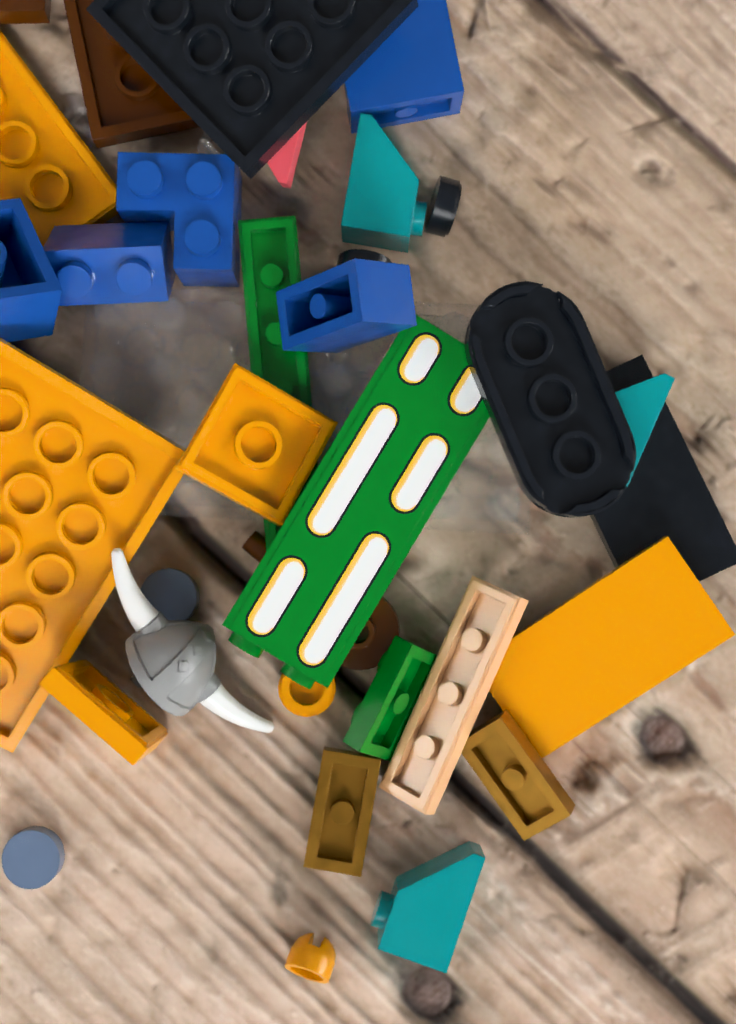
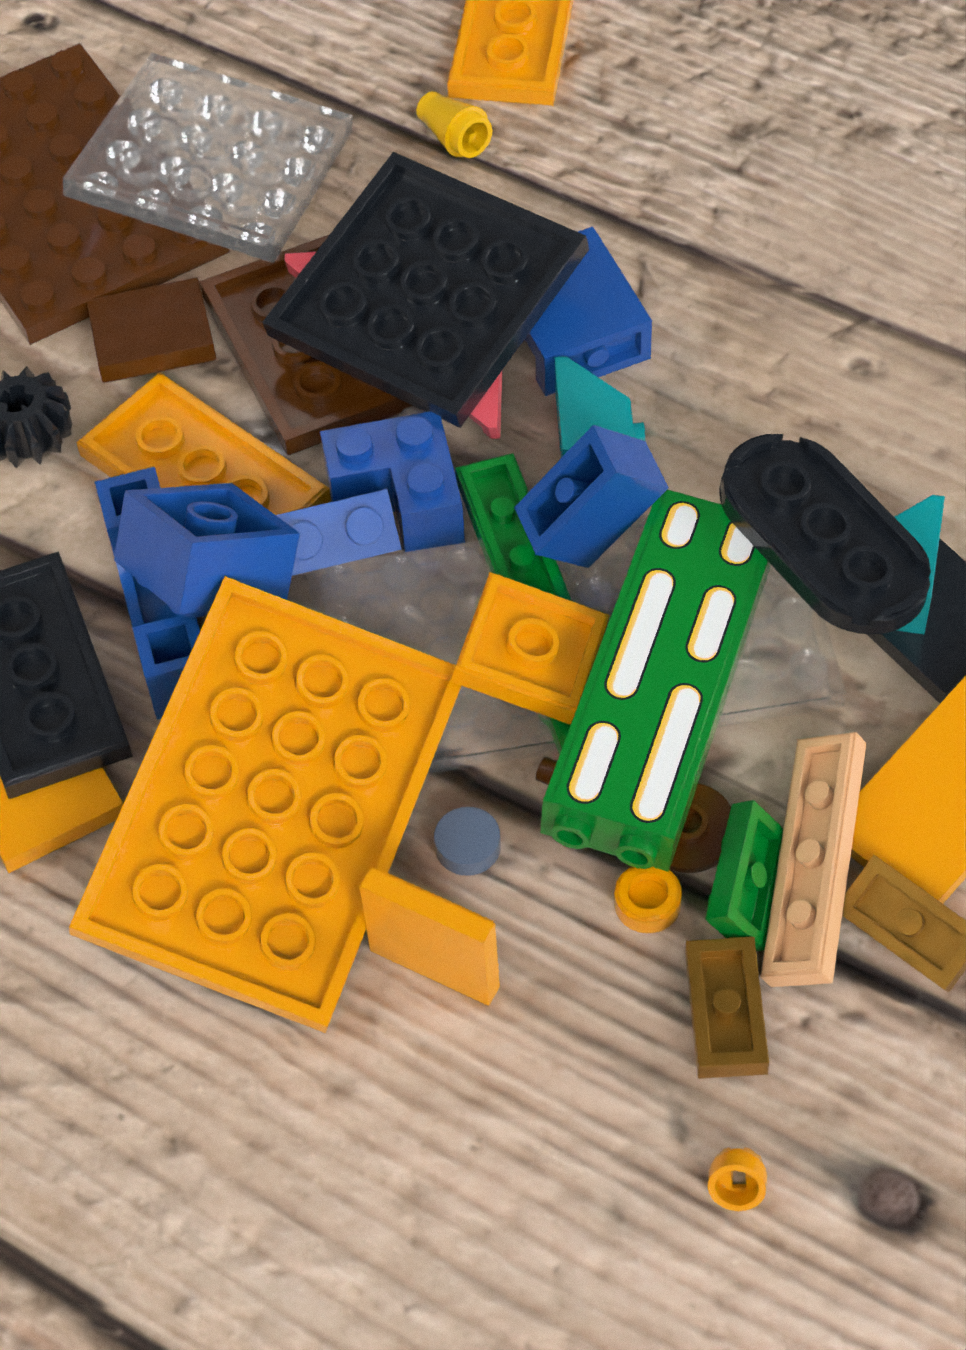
camera: 10 degrees left, 30 degrees down
sand blue tile [2,826,65,889] -> none
light grey helmet [111,548,274,733] -> none
teal slope [370,841,485,973] -> none
black tile [424,176,462,237] -> none

